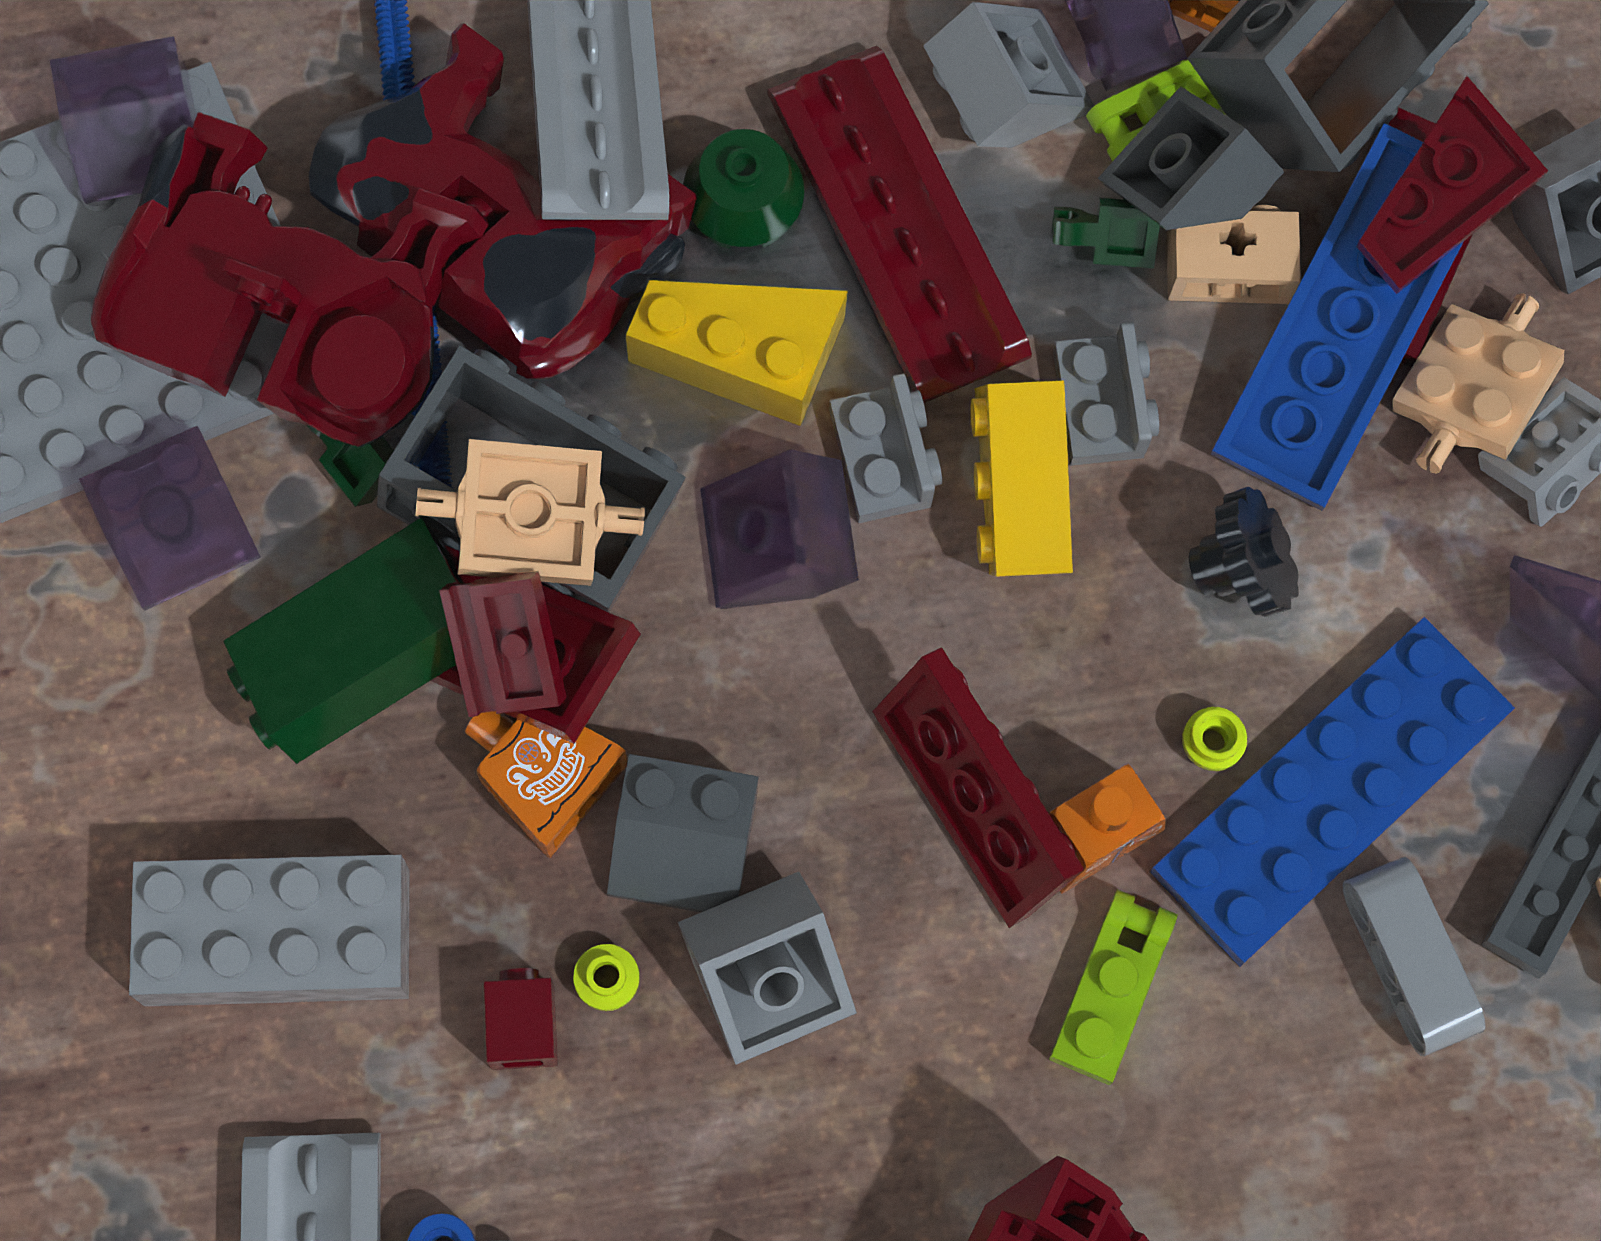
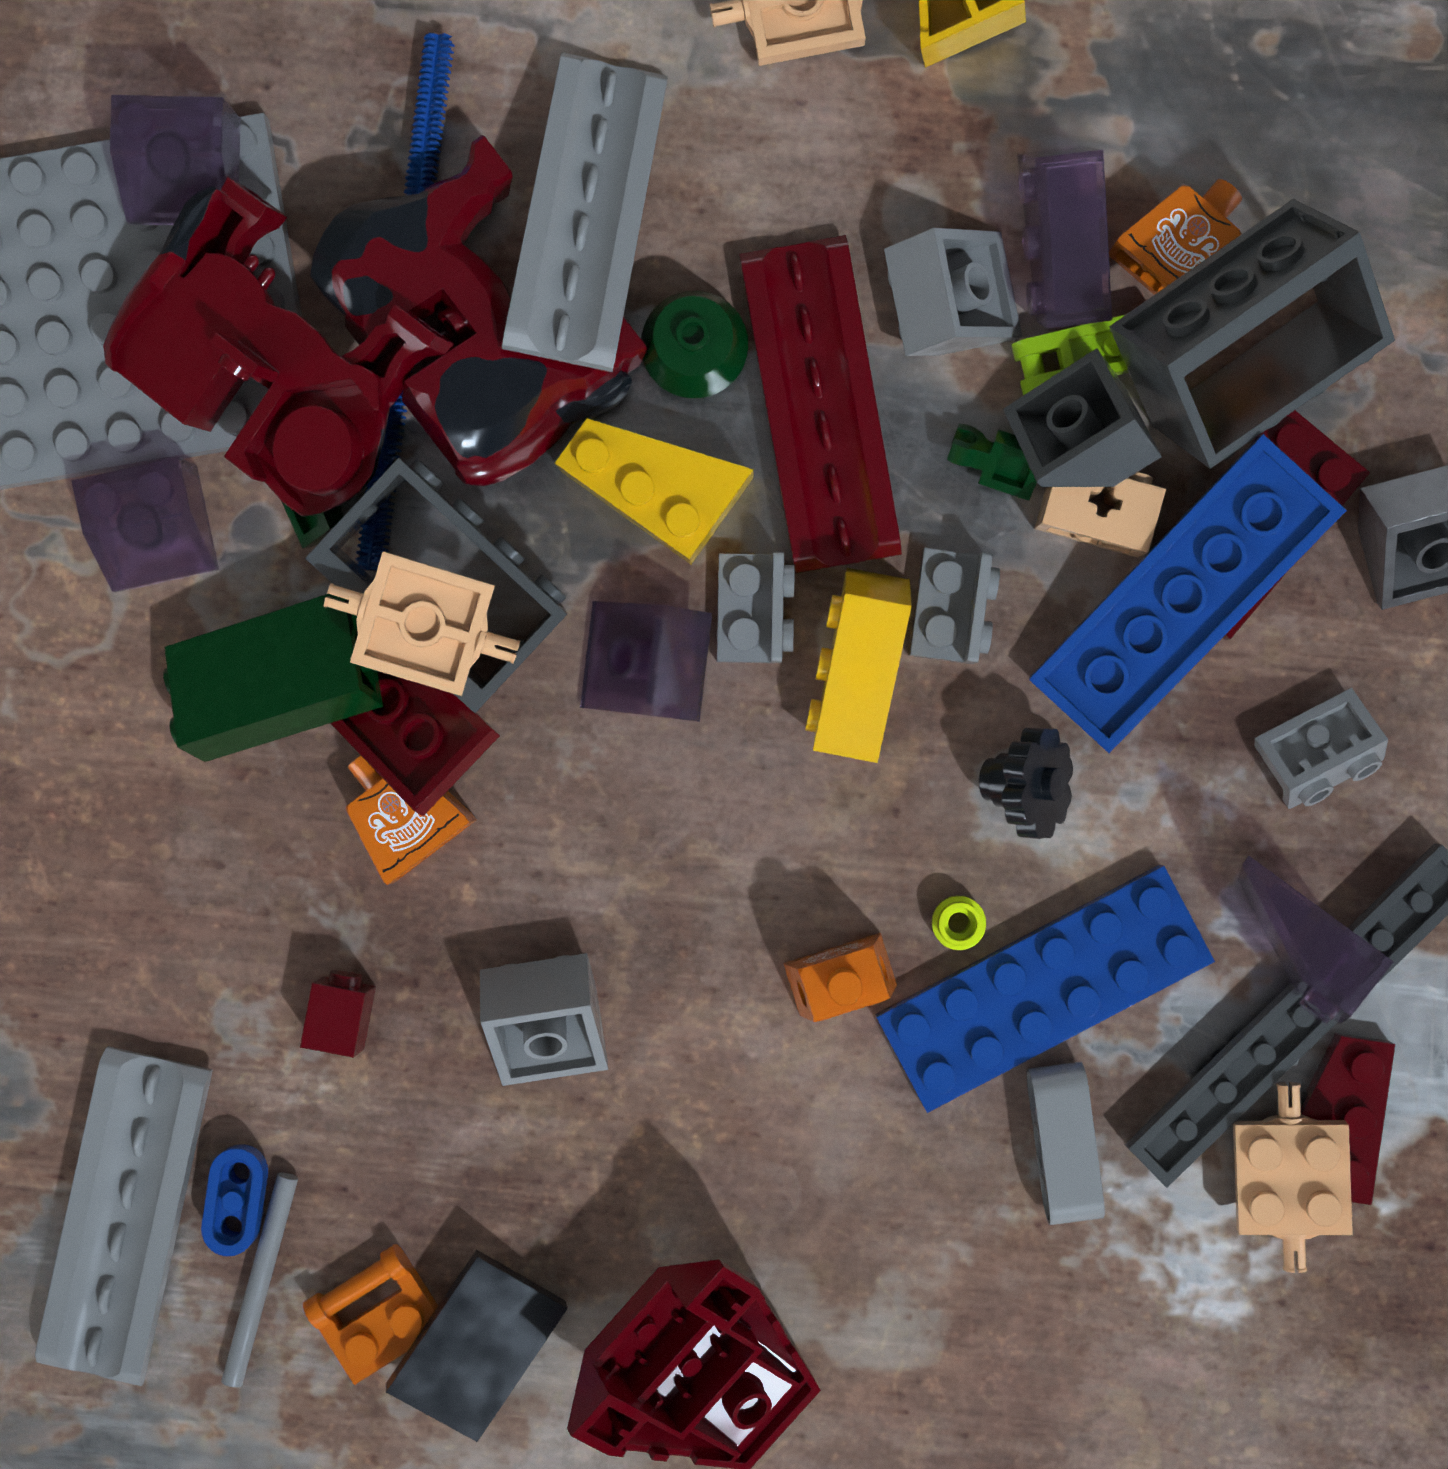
camera: 20 degrees right, 15 degrees up
light grey brick [129,855,410,1006] -> none
dark red plate [439,571,567,717] -> none
neon yellow plate [573,944,640,1011] -> none
dark grey slope [607,754,759,912] -> none
dark red plate [872,647,1085,928] -> none
lime plate [1049,889,1178,1085] -> none
dark red wing [1356,76,1548,294] -> none
light nougat plate [1392,293,1565,473] -> none

